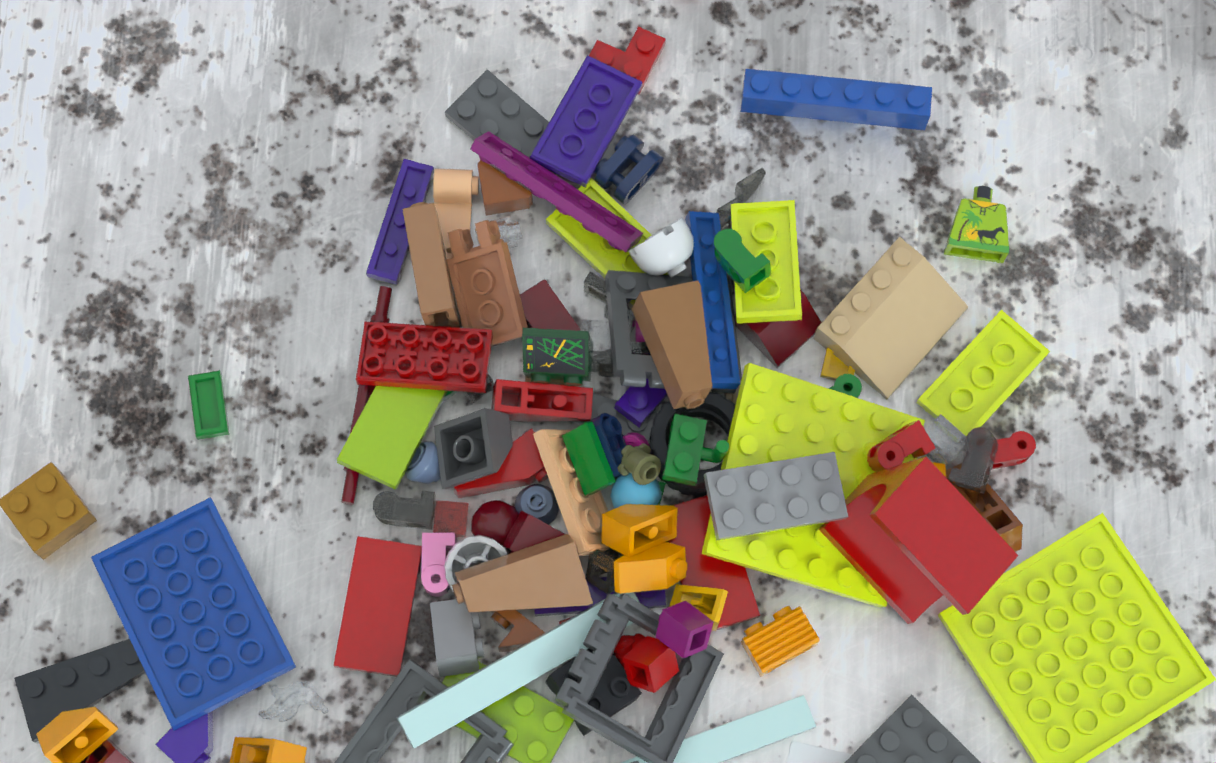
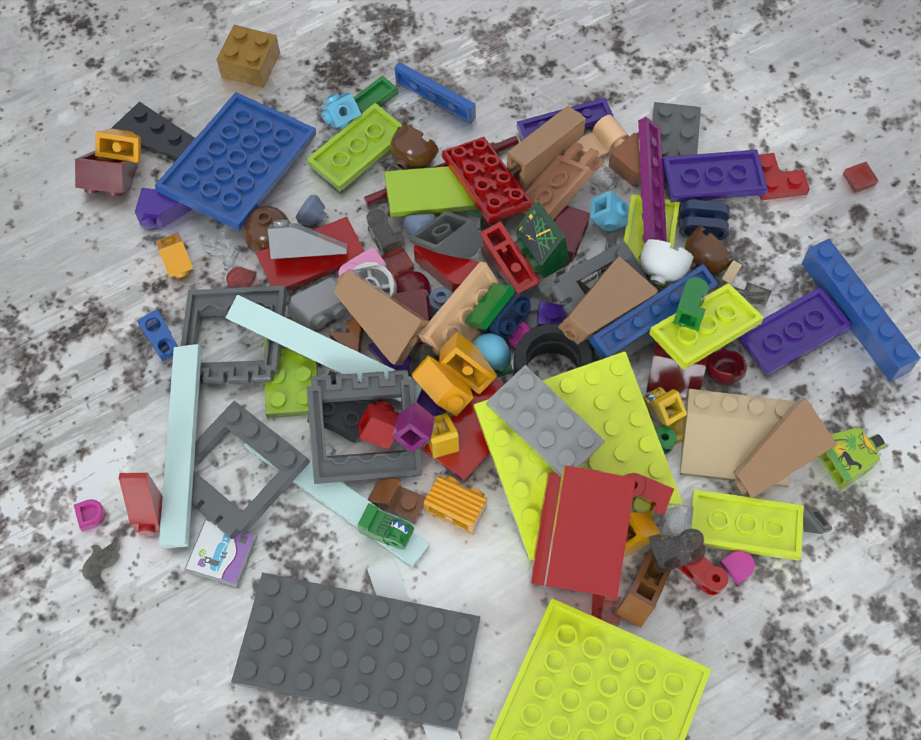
camera: 60 degrees right, 10 degrees down
olive brick [618,443,661,485] -> none
green plate [662,414,729,486] -> none
none -> clear red tile [226,267,257,288]
none -> reddish brown cylinder [243,206,290,252]
none -> light grey slope [268,220,348,259]
none -> sand blue cone [296,195,327,227]
none -> lime plate [306,103,402,192]
none -> medium azure brick [321,93,361,129]
none -> green leg [358,503,414,550]
none -> dark orange slope [367,478,426,524]
none -> reddish brown cylinder [390,125,439,170]
none -> blue tile [394,62,476,123]
none -> medium azure brick [590,191,629,233]
none -> yellow leg [643,387,687,426]
none -> reddish brown cylinder [685,225,734,275]
none -> dark red hair [706,347,747,385]
none -> tan tile [715,260,742,290]
none -> dark pink tile [720,551,755,586]
none -> medium nougat slope [734,397,837,498]
none -> dark purple plate [737,287,852,377]
none -> dark grey slope [803,508,832,534]

